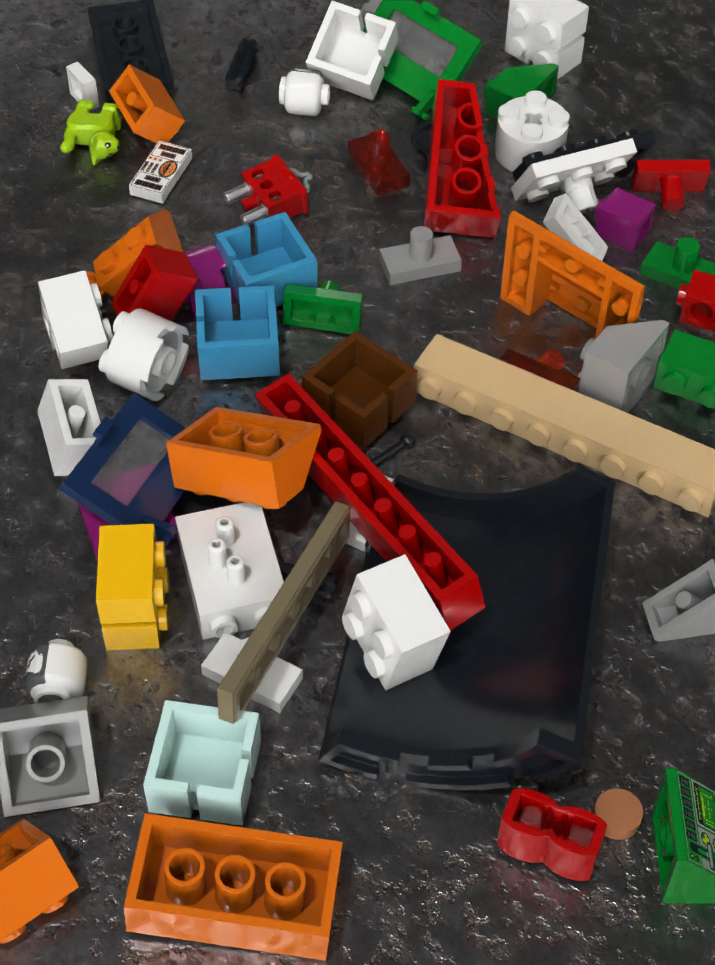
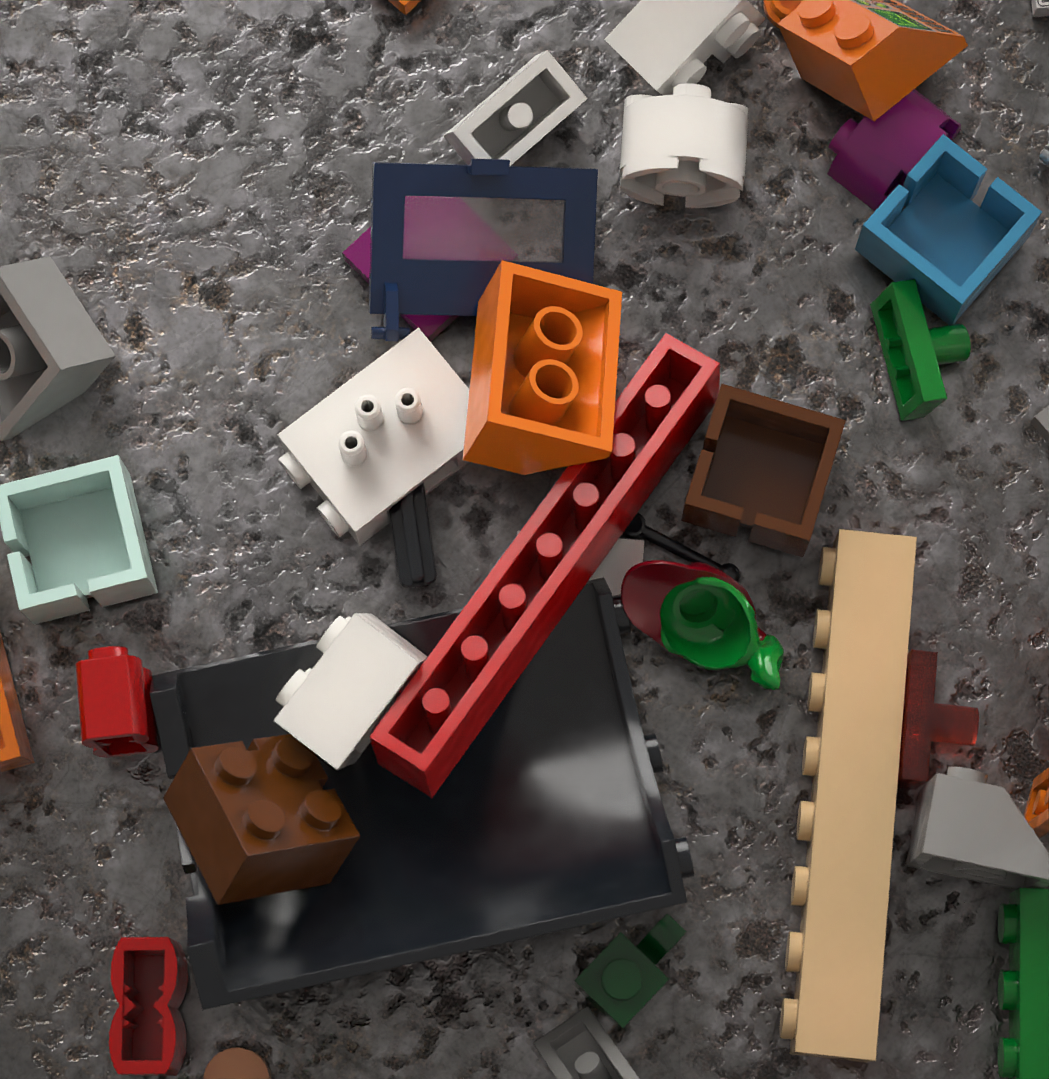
camera: 70 degrees right, 25 degrees up
white head [24,639,88,703] -> none
yellow piece [96,524,169,651] -> none
red brick [111,244,198,321] -> none
dark azure piece [195,285,280,380] -> none
white tile [201,632,303,713] -> none
dark tan tile [217,501,350,724] -> none
none -> red brick [76,646,158,758]
none -> reddish brown piece [163,734,360,905]
none -> dark green brick [574,913,686,1031]
none -> green hair [621,560,784,690]

